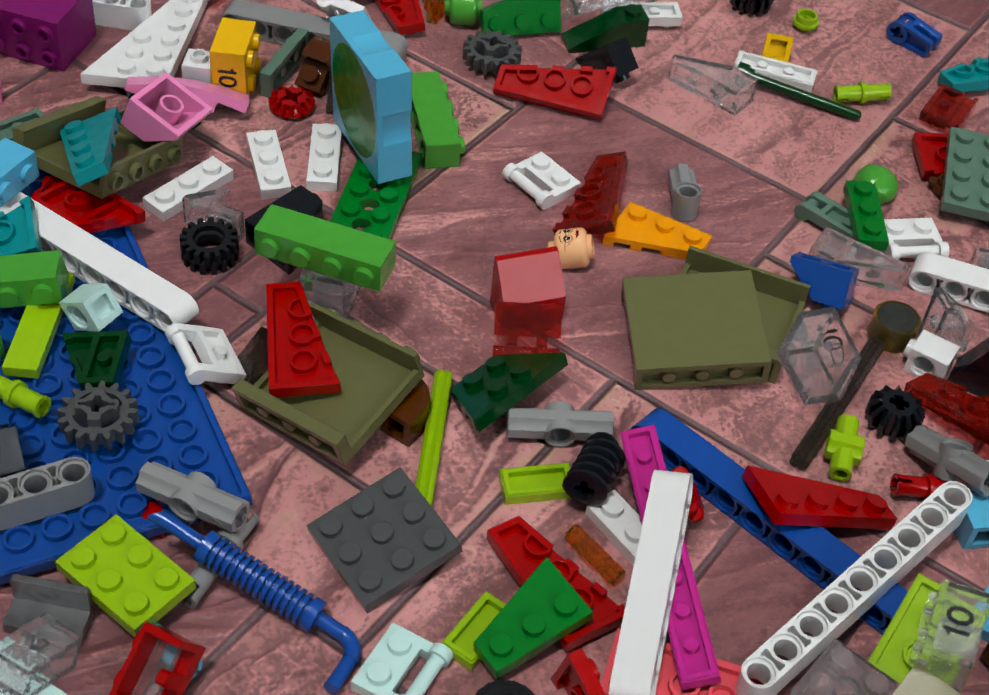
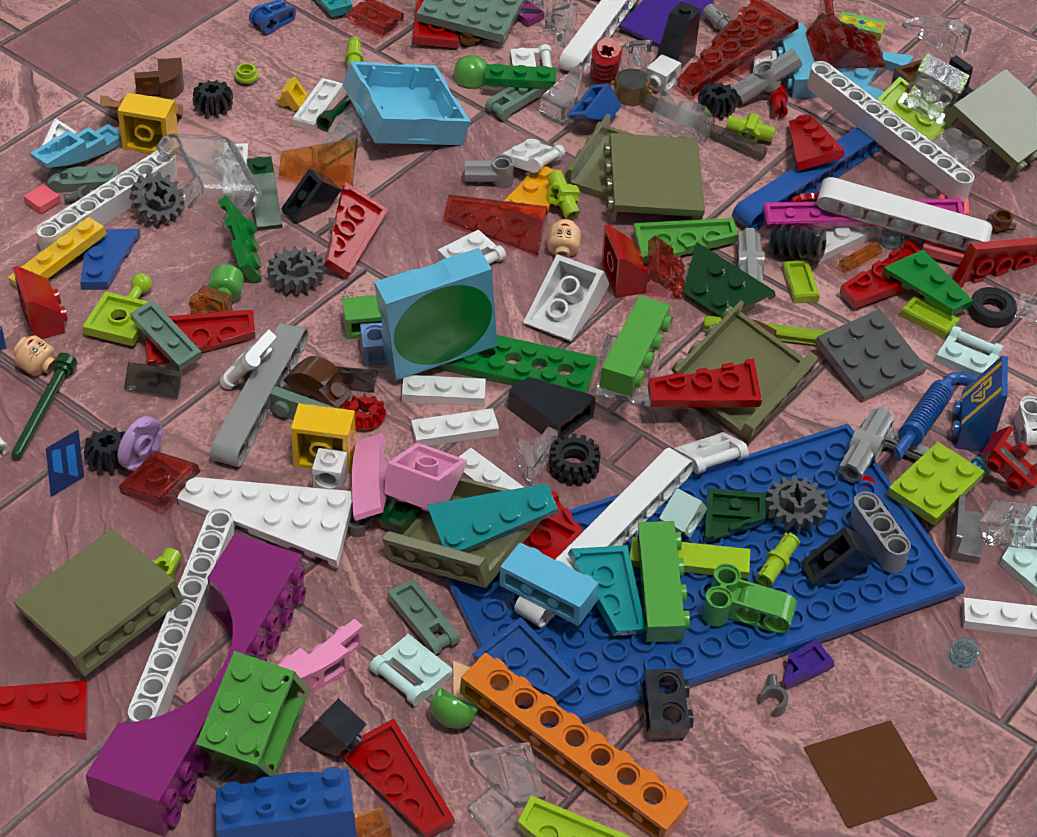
camera: 85 degrees left, 0 degrees up
none -> clear orange wing [279,138,358,187]
none -> medium azure tile [342,61,471,145]
none -> white plate [502,139,565,173]
none -> white slope [523,255,609,342]
none -> lime axle [546,170,580,220]
none -> red piece [590,38,622,84]
none -> bright green wing [633,218,738,264]
none -> blue slope [952,356,1008,452]

